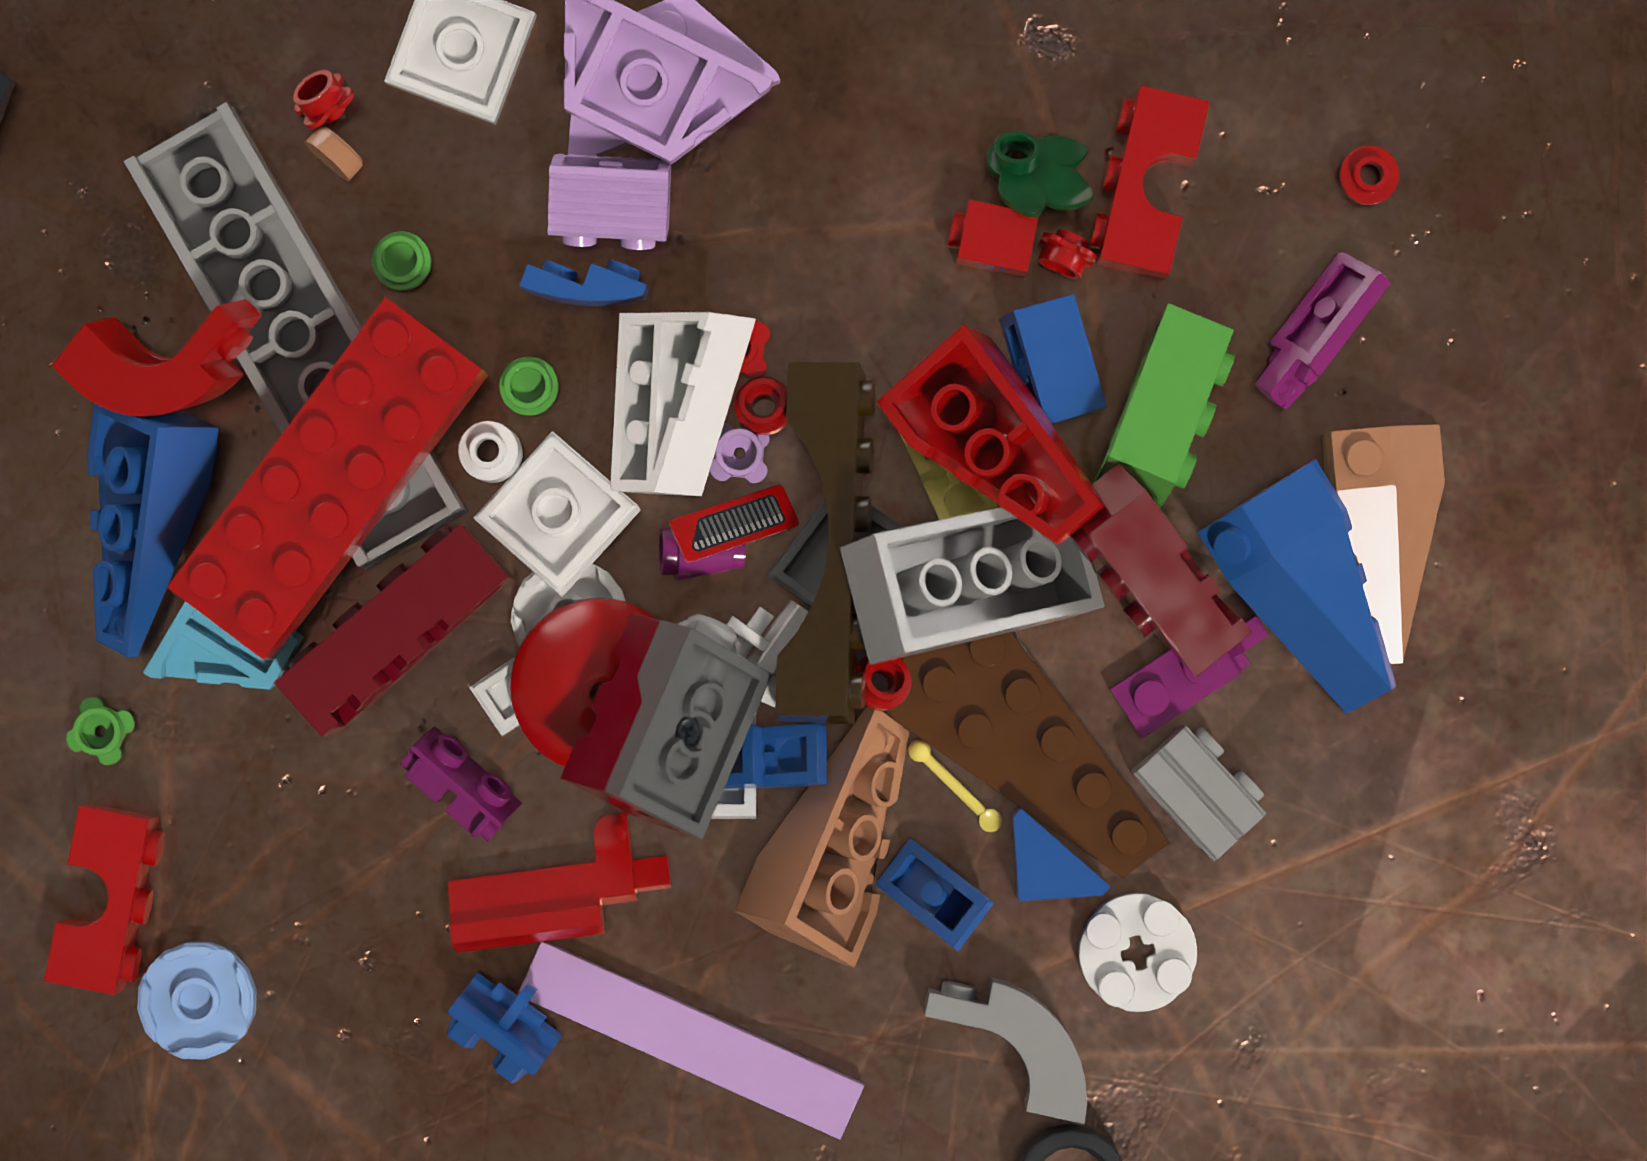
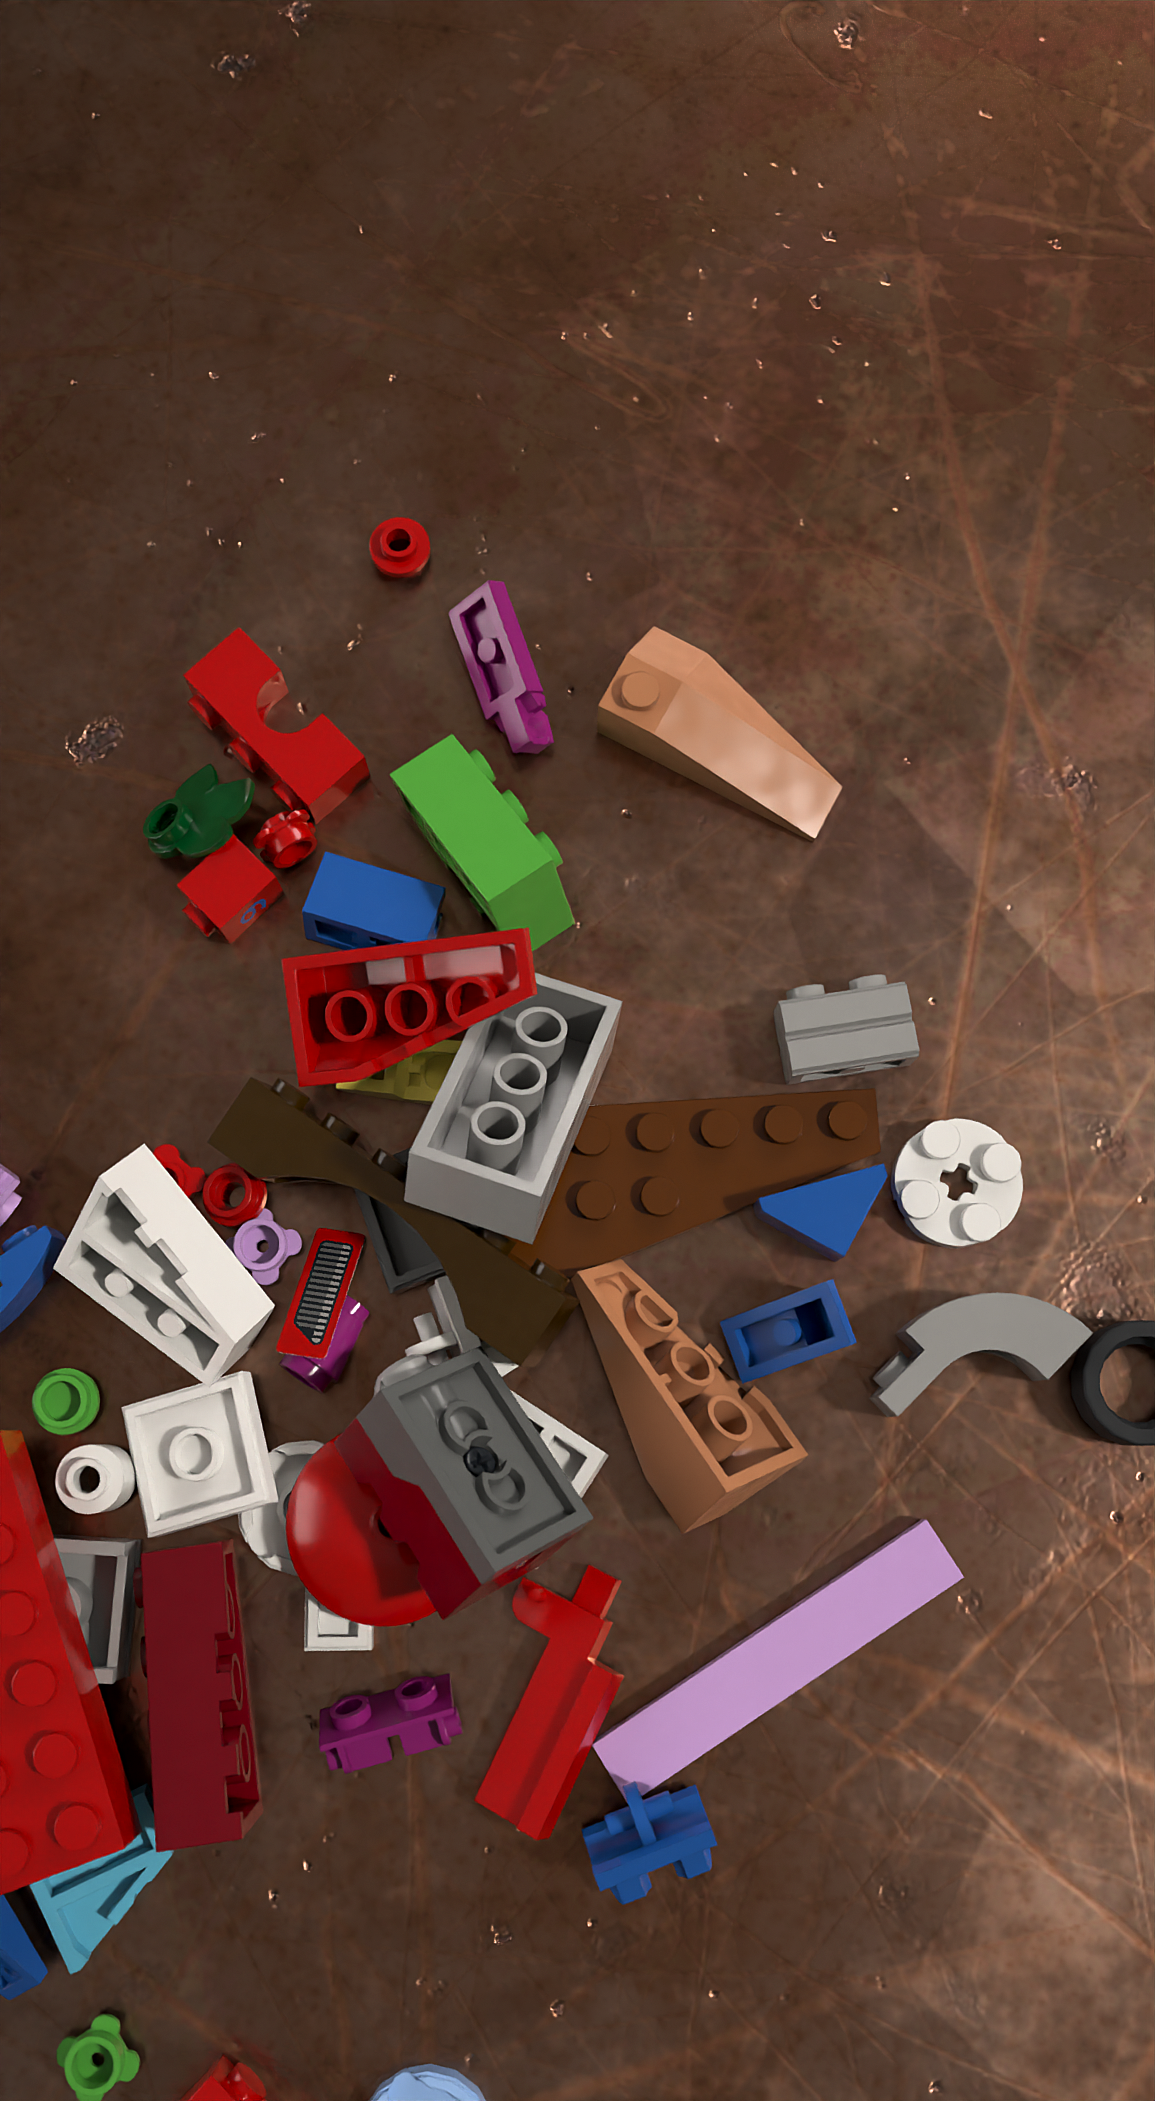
camera: 60 degrees left, 10 degrees down
blue slope [724,723,827,789] -> none
red plate [856,655,911,711] -> none
light yellow hinge [908,739,1002,832] -> none
dark red wedge [1069,463,1253,677] -> none
magenta hinge [1109,616,1269,739] -> none
blue wedge [1197,459,1396,714] -> none

